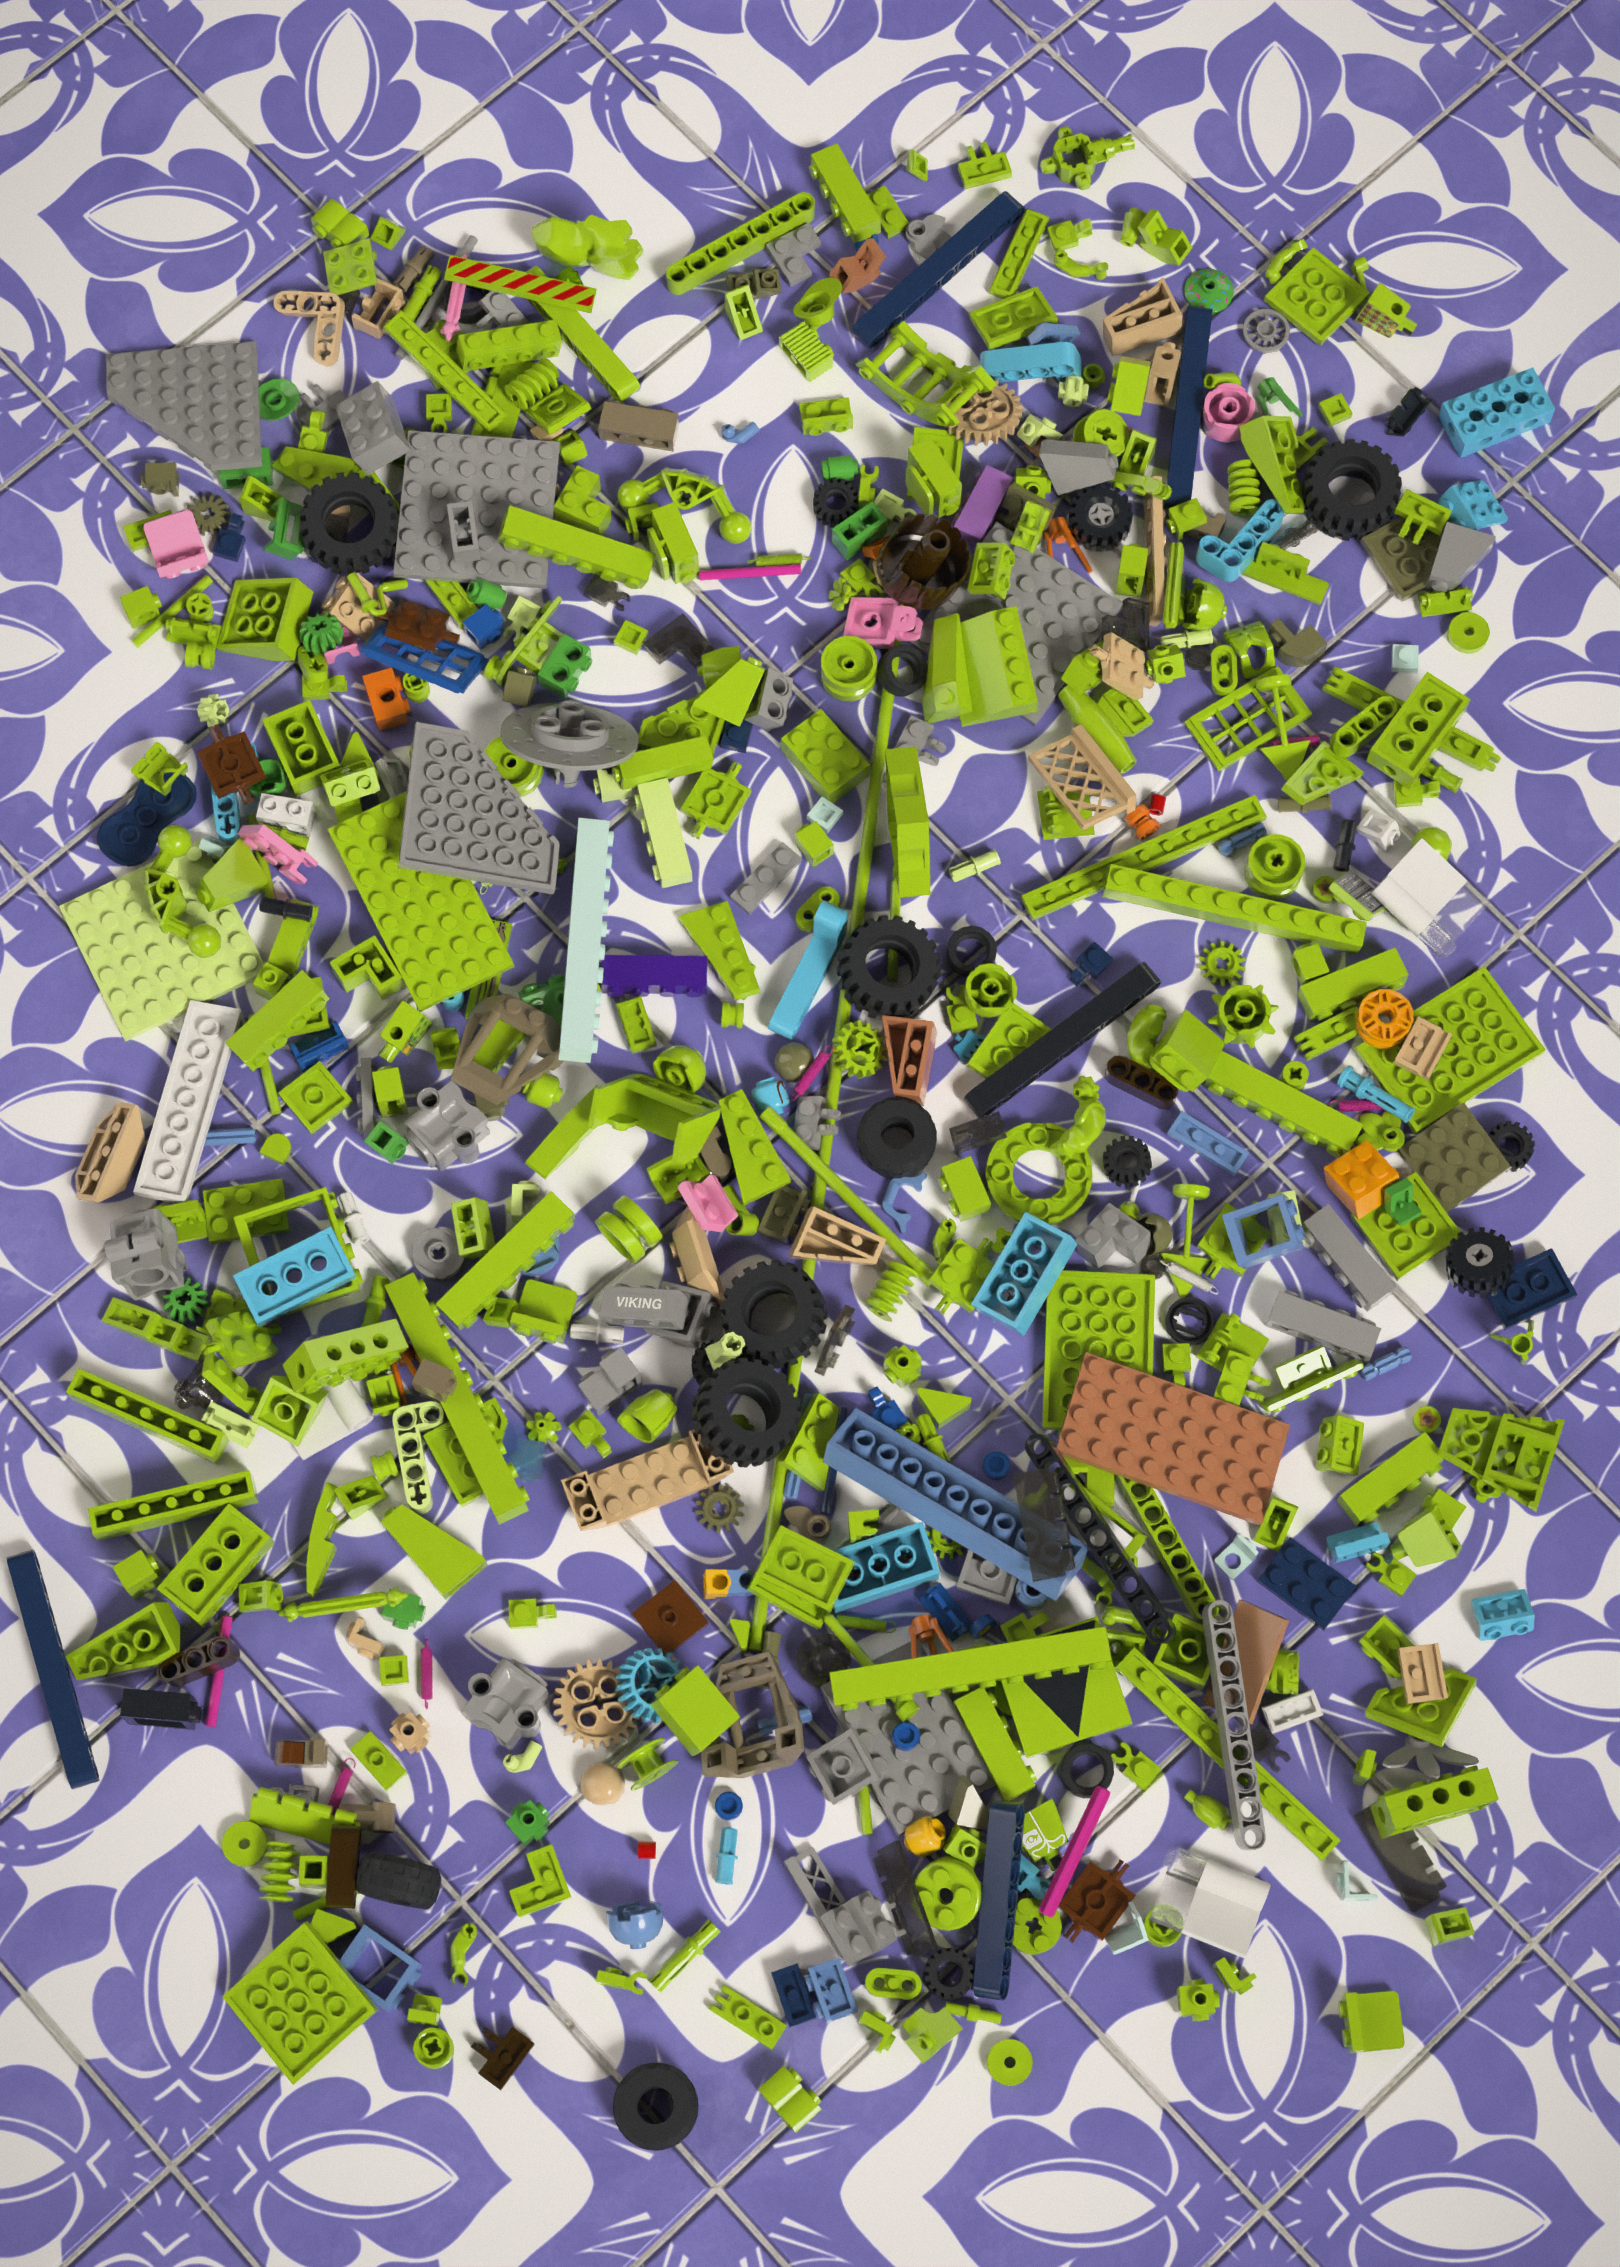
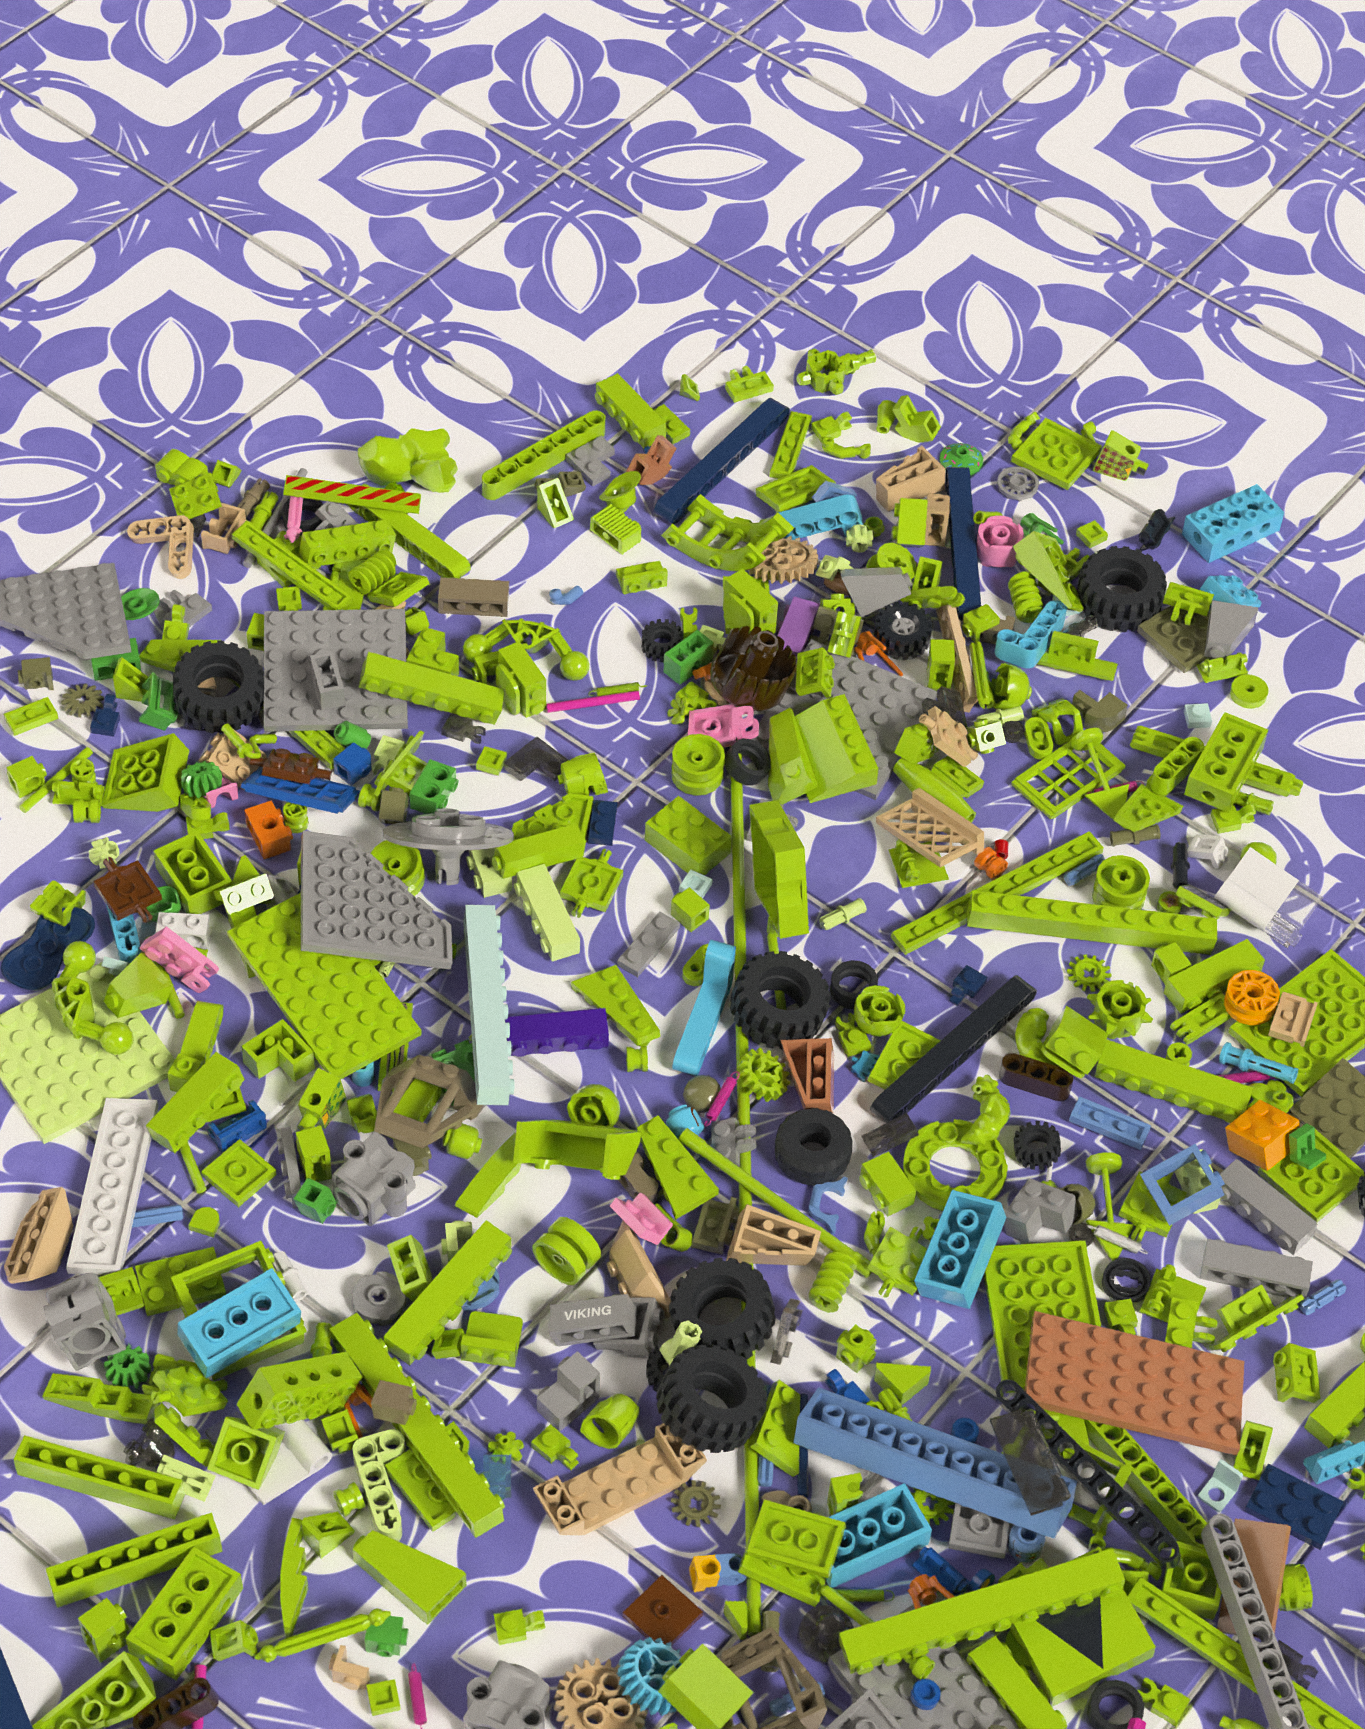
camera: 10 degrees left, 20 degrees down
bright pink bracket [143,509,209,579] -> none
black axle [259,897,313,922] -> none
light grey brick [335,380,411,475] -> none
white axle [570,1323,624,1345] -> none
lime plate [616,996,657,1054] -> none
lime bracket [646,1154,711,1205] -> none
lime slope [692,656,765,727] -> none
light grey brick [744,667,793,731] -> none
bright green brick [821,455,858,483] -> none
light grey plate [906,214,951,259] -> none
white plate [1261,1689,1324,1735] -> none

